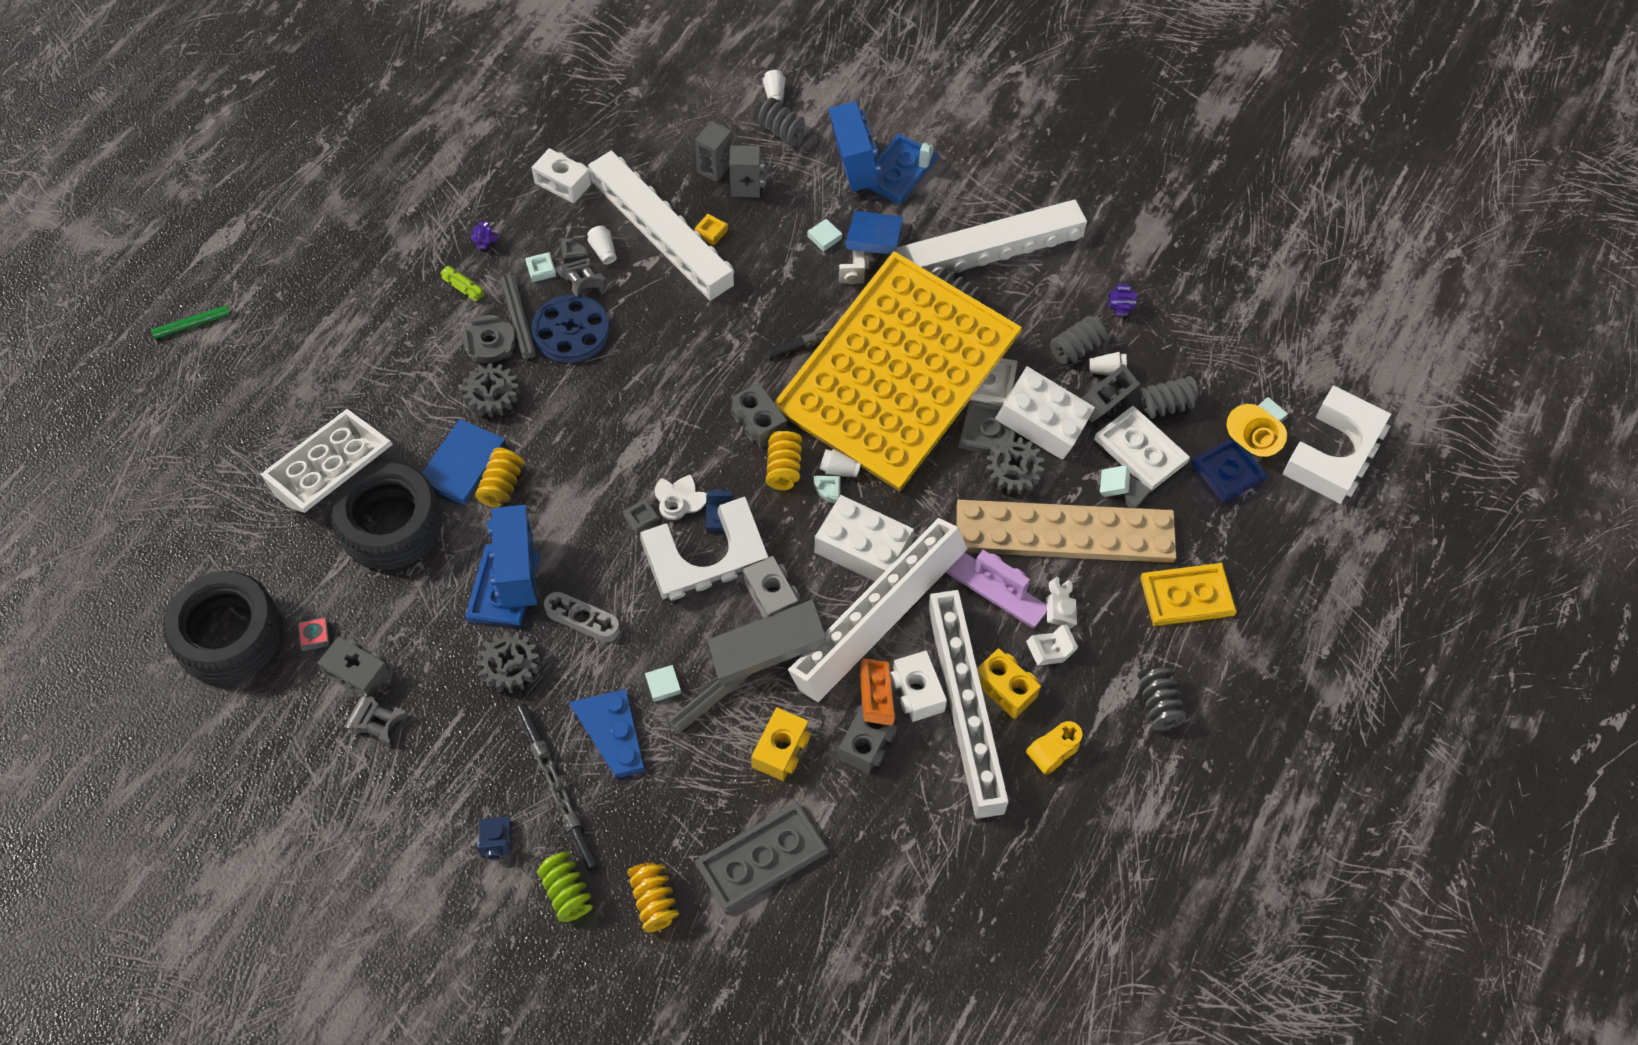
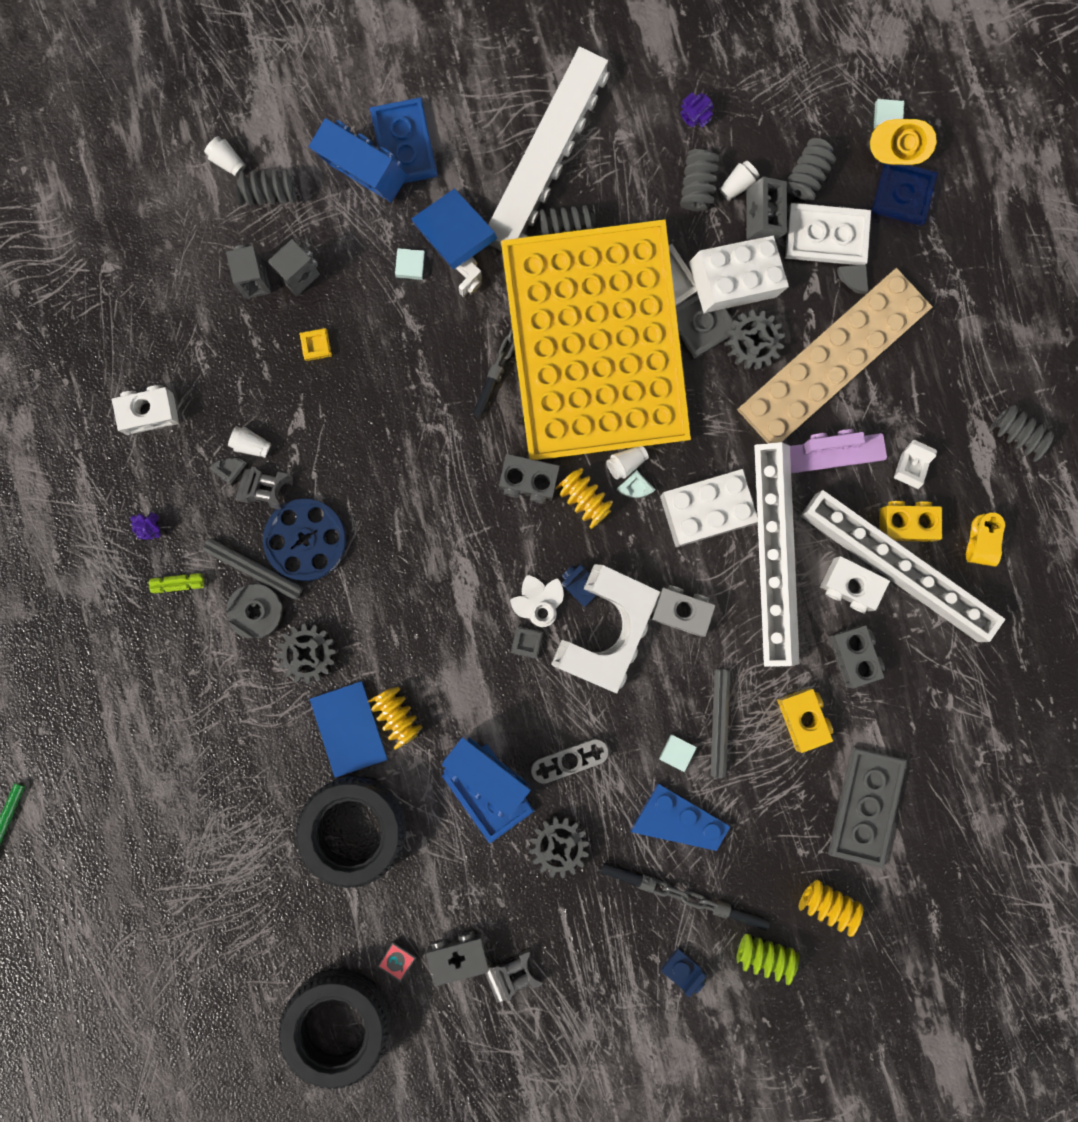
camera: 50 degrees left, 25 degrees up
white slope [261,409,392,513] -> none
light aqua tile [525,252,556,282] -> none
white brick [588,151,734,301] -> none
dark grey tile [708,599,828,685] -> none
orange tile [859,658,895,725] -> none
light aqua tile [919,143,934,168] -> none
white plate [1046,577,1077,629] -> none
light aqua tile [1100,465,1130,497] -> none
yellow tile [1140,563,1236,626] -> none
white arch [1283,385,1391,504] -> none

